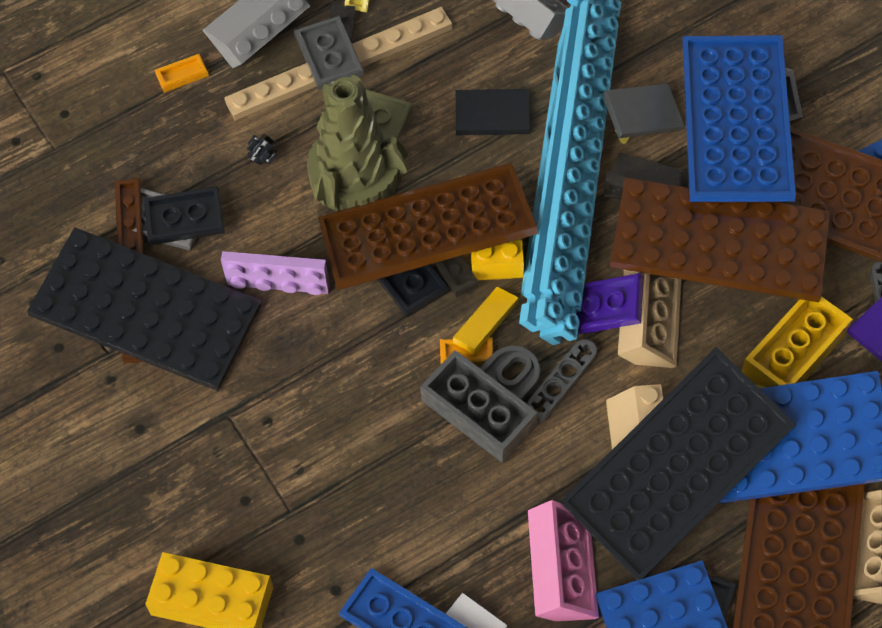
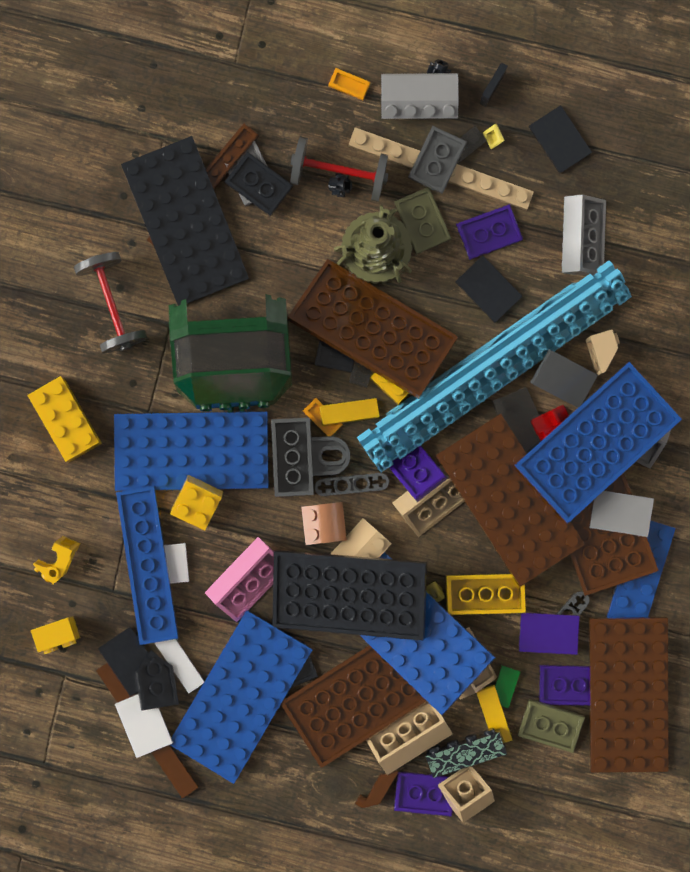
camera: 45 degrees right, 25 degrees up
lavender plate [221,251,330,295] -> none
none -> dark grey piece [74,252,148,353]
none -> blue plate [114,412,269,491]
none -> dark green windscreen [169,294,292,413]
none -> yellow brick [170,475,223,531]
none -> dark grey piece [290,136,389,202]
none -> nougat brick [301,502,347,545]
none -> dark purple tile [456,204,523,260]
none -> red panel [531,405,569,441]
none -> tan slope [586,330,620,376]
none -> light grey tile [590,491,654,537]

